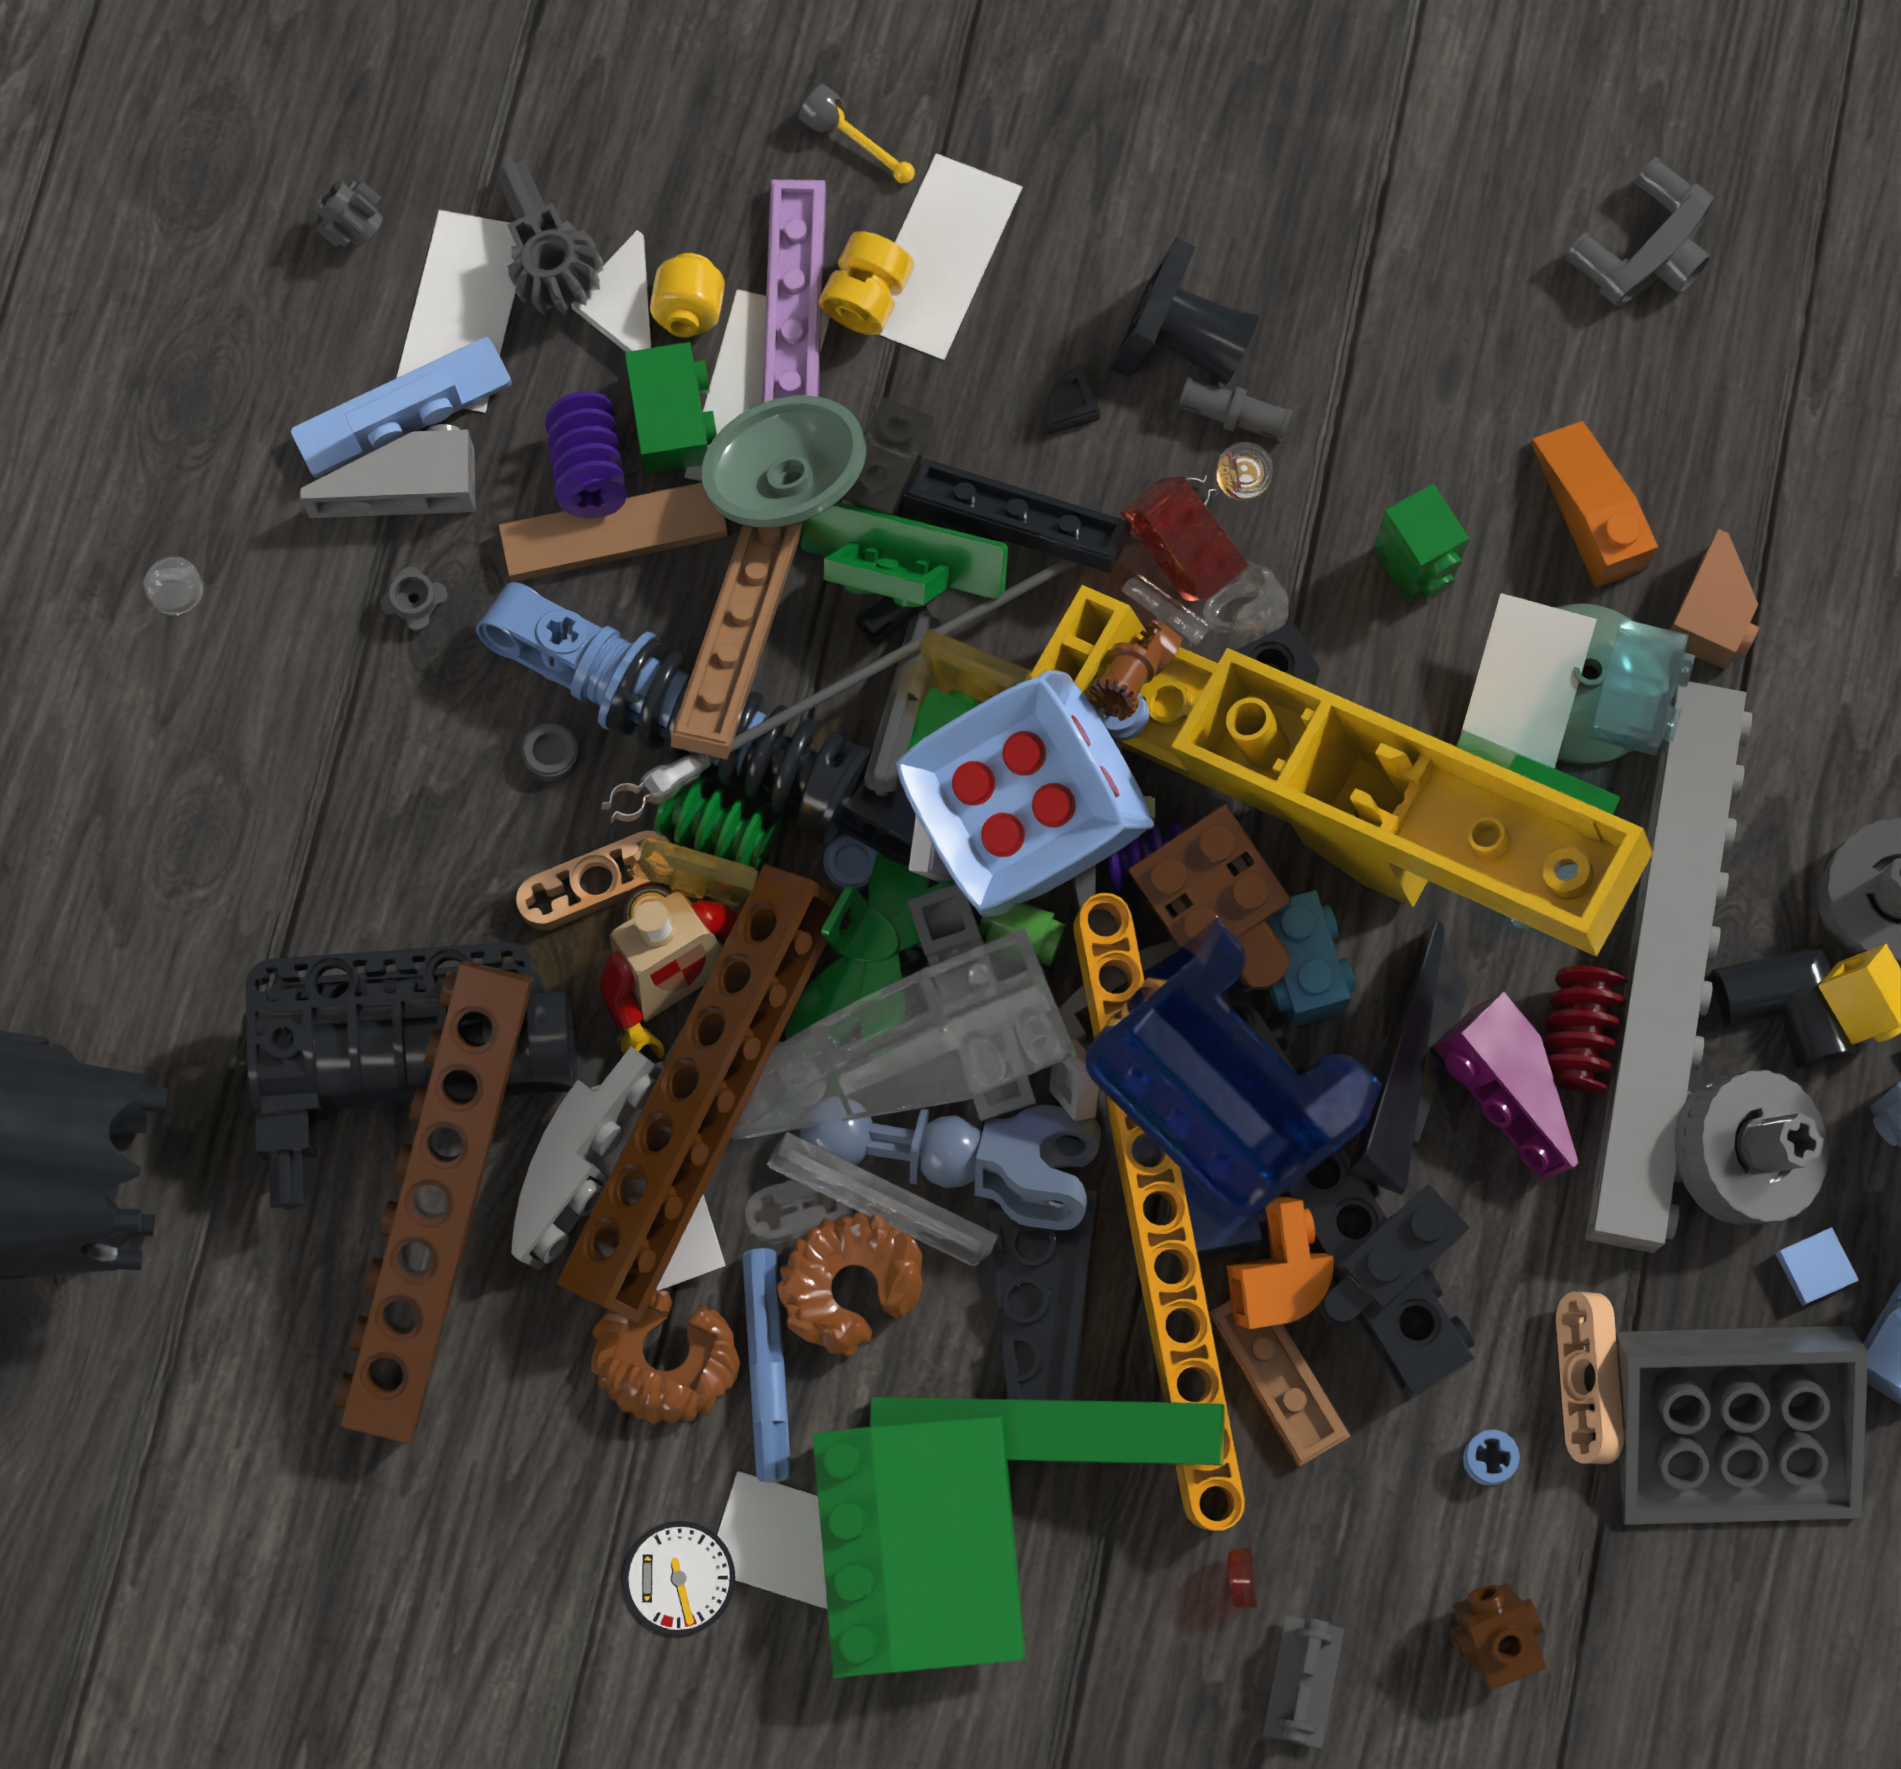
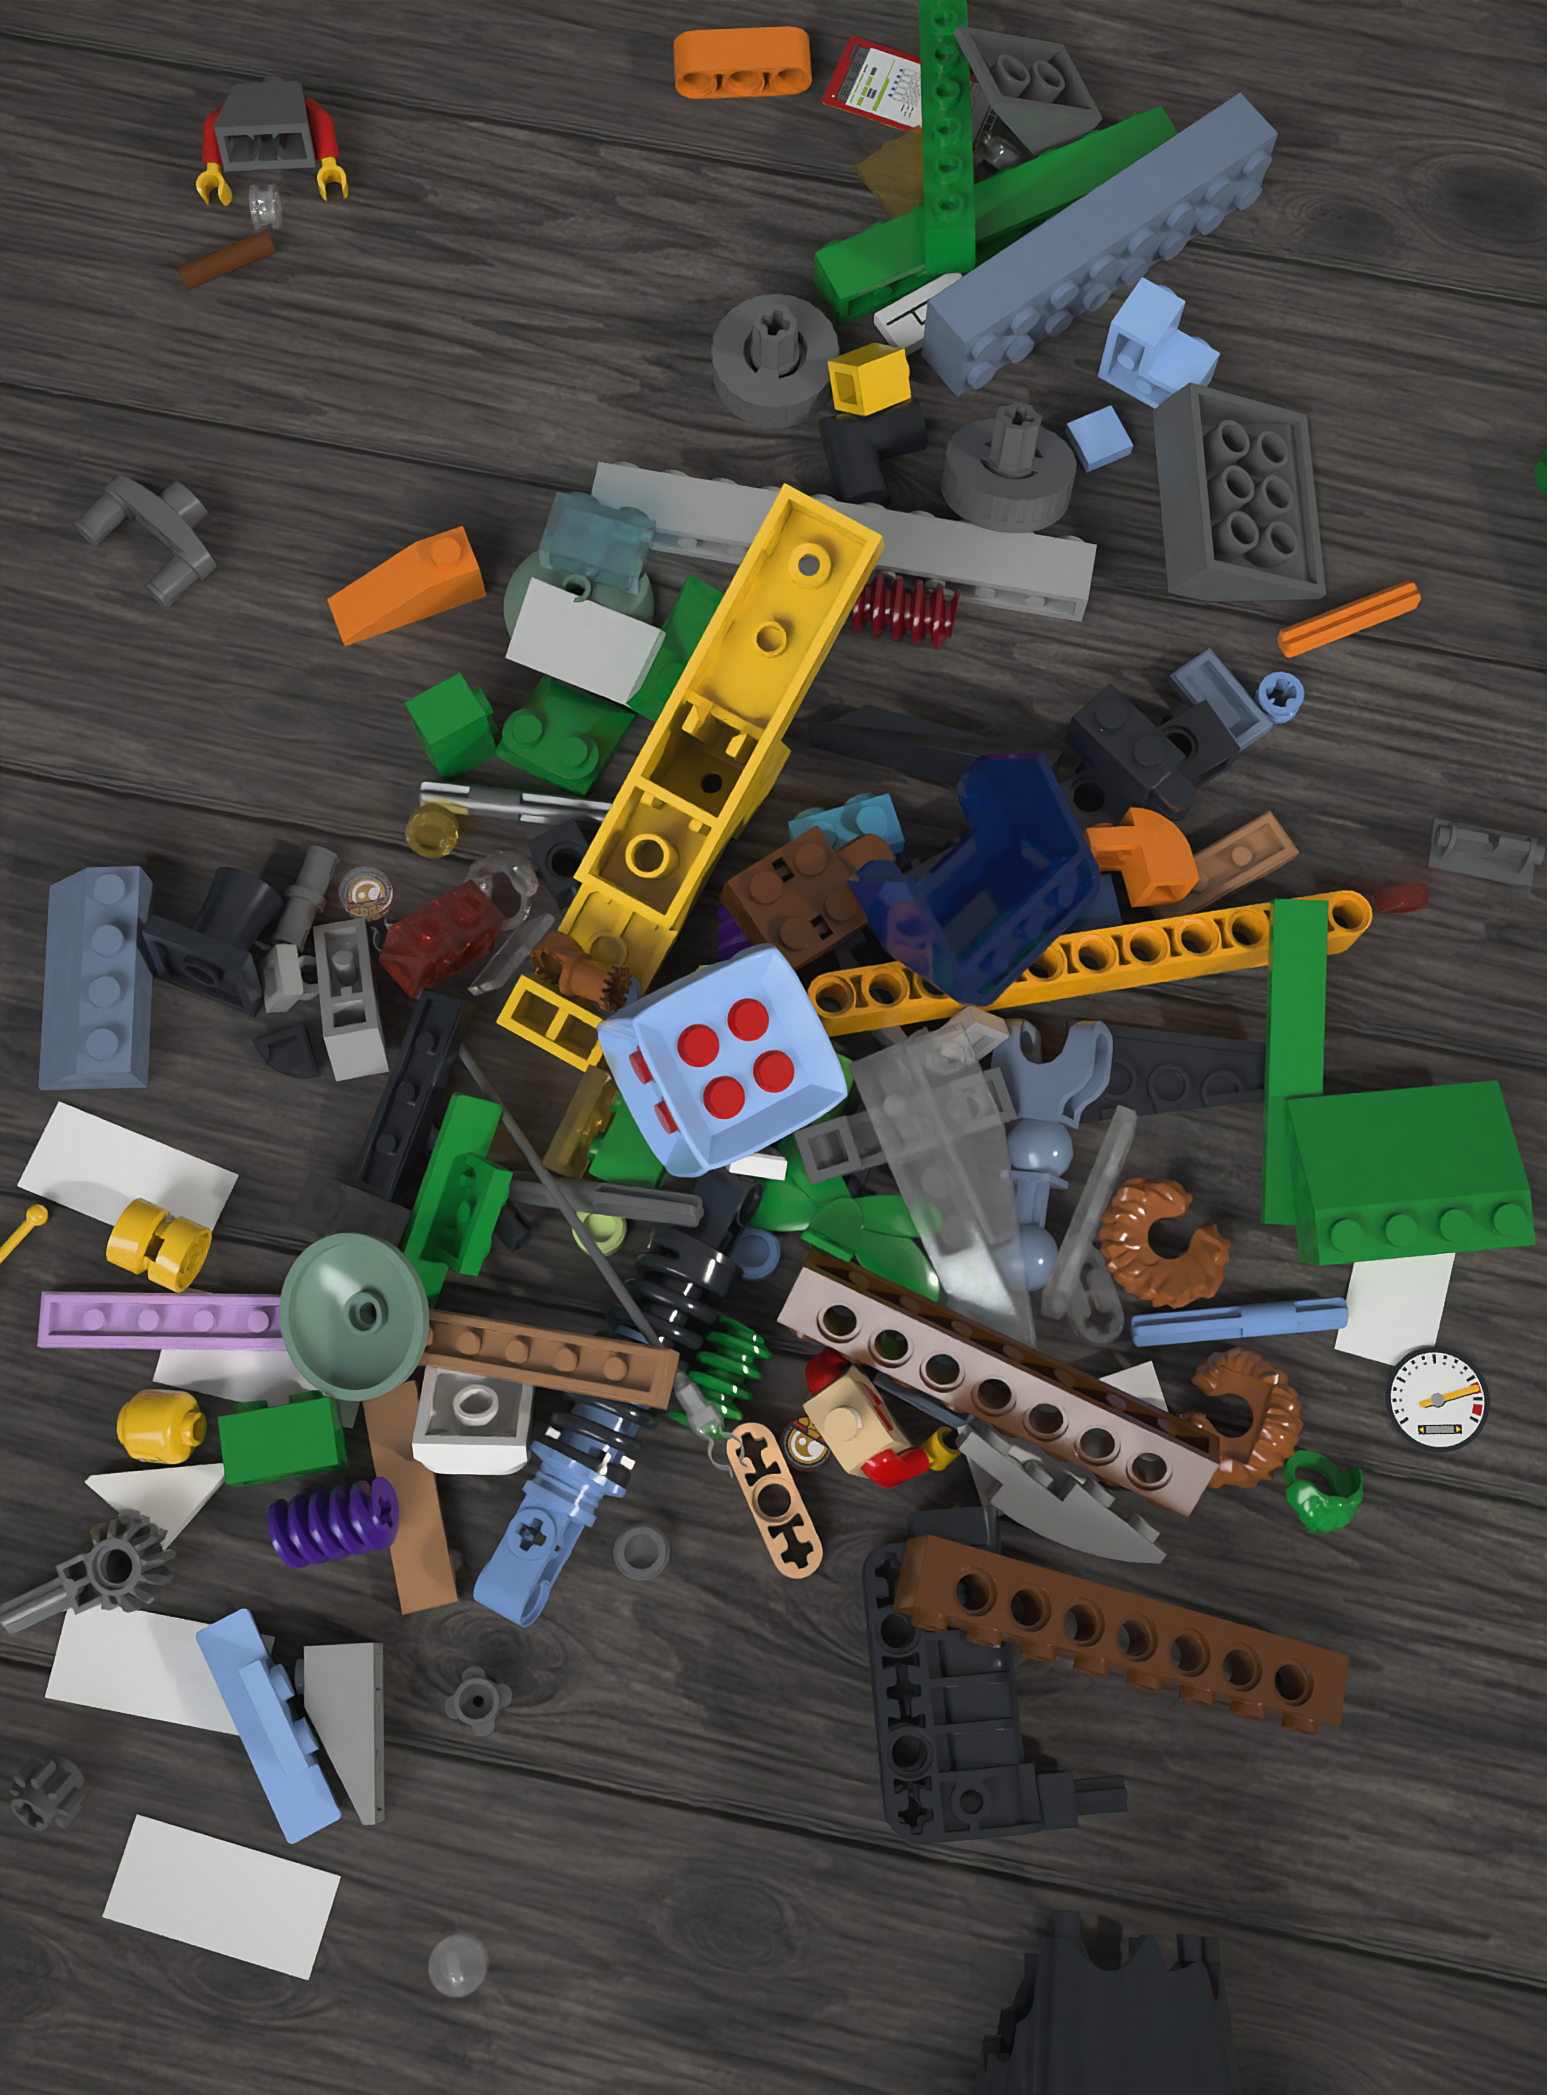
camera: 90 degrees left, 0 degrees up
clear yellow plate [628,837,758,906] -> none
slope [1433,992,1579,1180] -> none
reddish brown brick [1451,1583,1546,1691] -> none
light nougat beam [1556,1291,1624,1464] -> none
nougat slope [1664,529,1759,670] -> none
none -> sand blue slope [38,866,156,1090]
none -> white sticker [102,1814,341,1980]
none -> light grey tile [259,944,319,1013]
none -> light grey slope [313,917,390,1081]
none -> clear yellow tile [405,804,459,858]
none -> white slope [412,1366,536,1475]
none -> dark grey axle [419,779,614,830]
none -> green slope [495,674,636,798]
none -> yellowish green tile [572,1212,628,1256]
none -> sand blue tile [1167,648,1273,752]
none -> orange axle [1276,580,1421,658]
none -> green piece [1283,1450,1364,1534]

